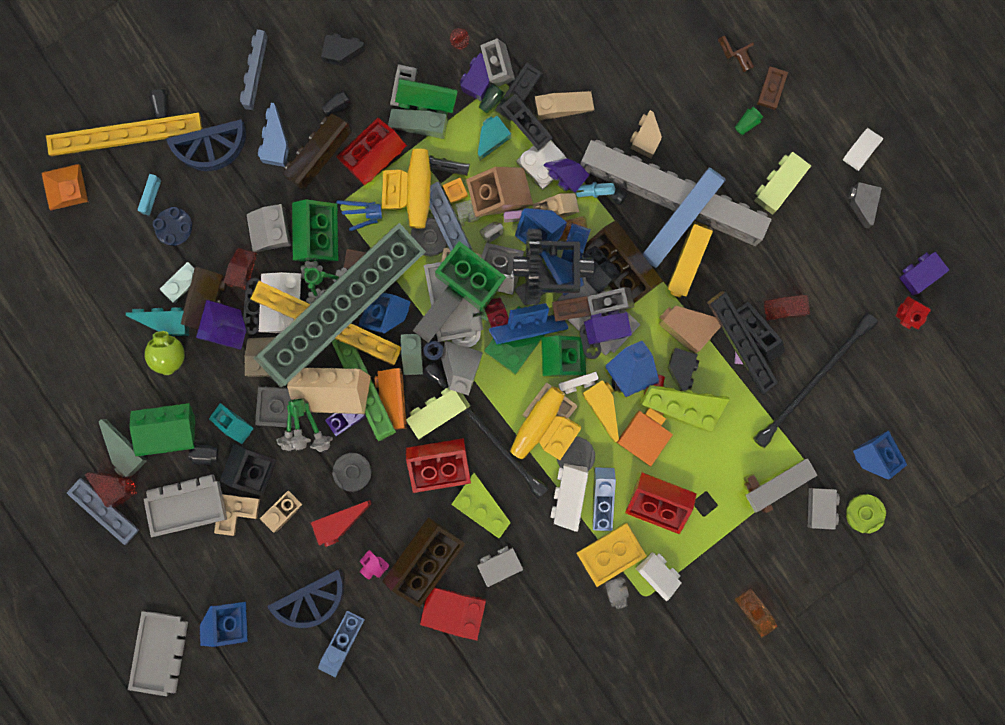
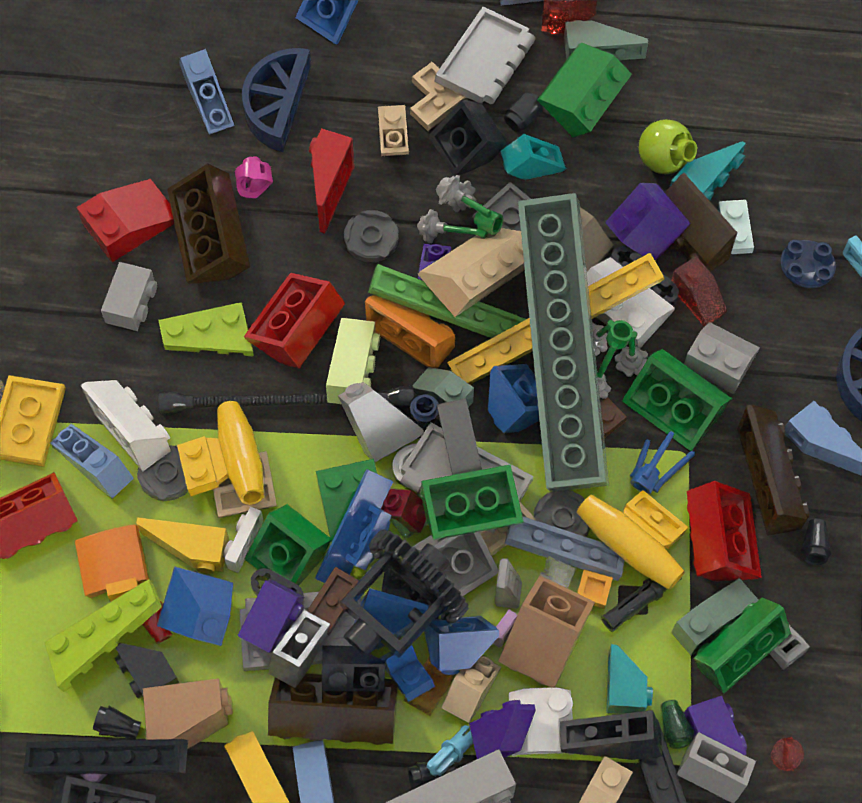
camera: 130 degrees right, 20 degrees down
none -> black cone [93,705,142,740]

